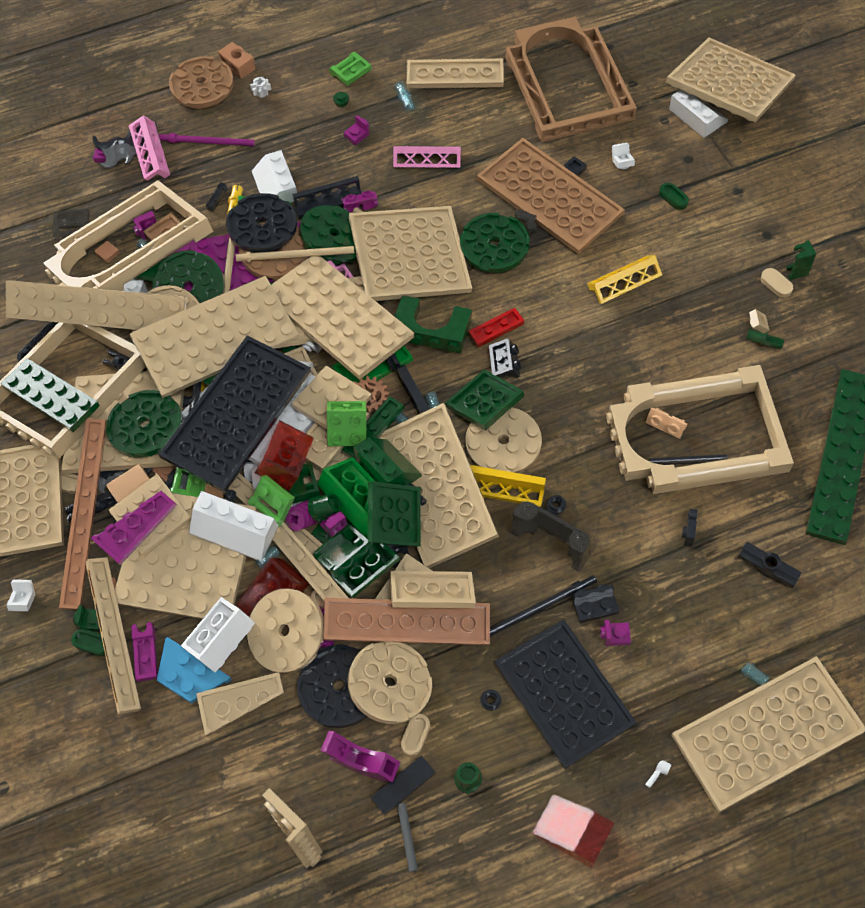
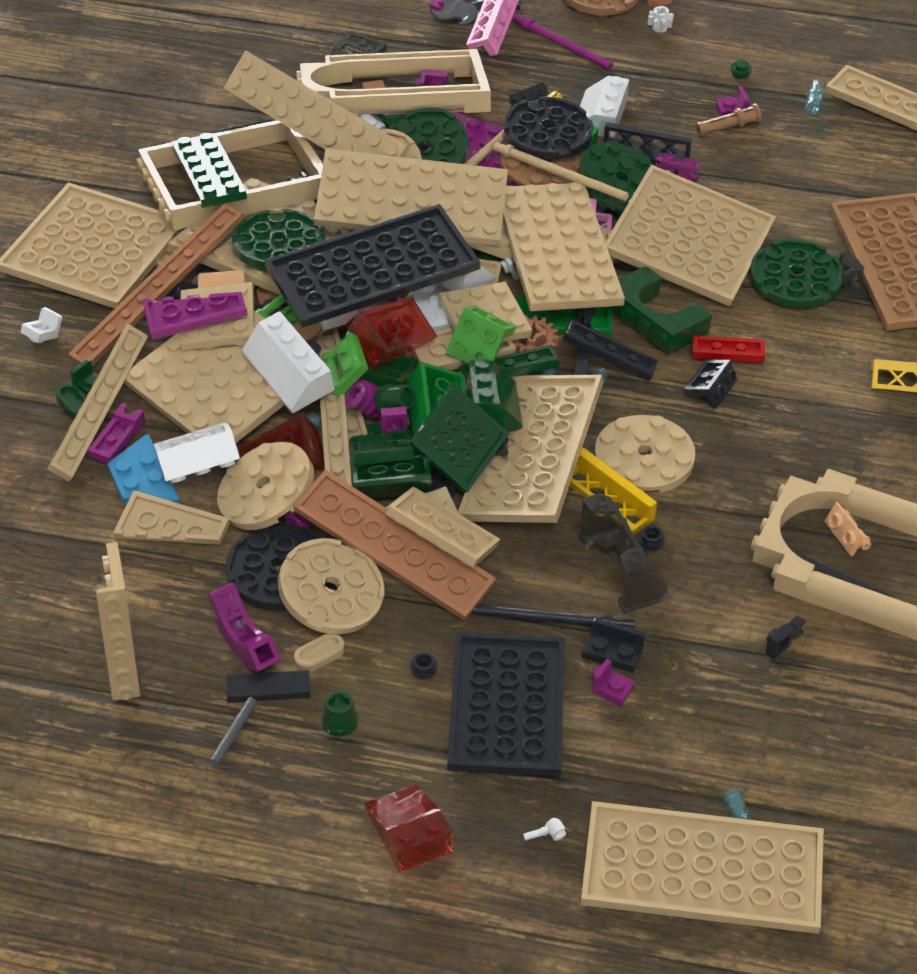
camera: 30 degrees right, 15 degrees down
bright green plate [329,52,372,86] -> none
bright pink fence [393,146,461,168] -> none
dark green plate [445,369,525,431] -> none
black piece [738,542,802,588] -> none
none -> black tile [562,319,658,381]
none -> medium nougat pin [695,103,762,136]

